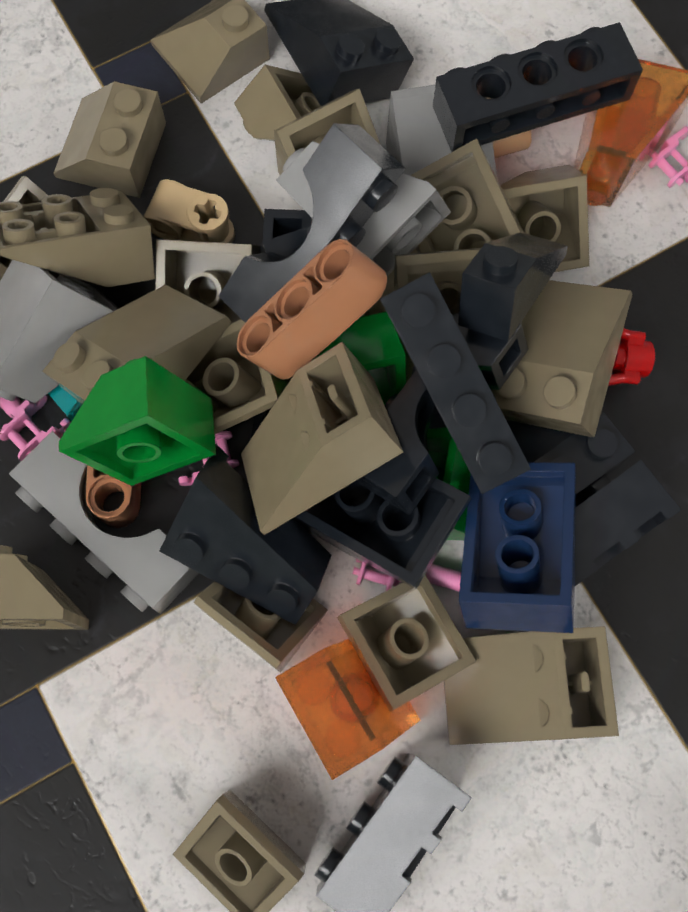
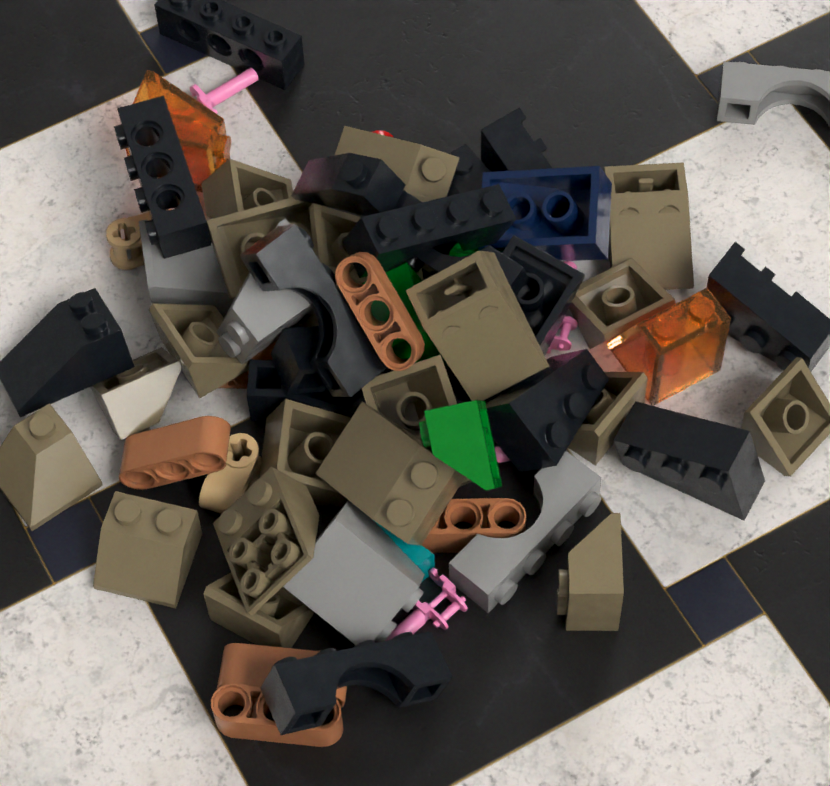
camera: 85 degrees left, 15 degrees down
none -> nougat beam [119,416,231,490]
none -> black wedge [613,401,765,521]

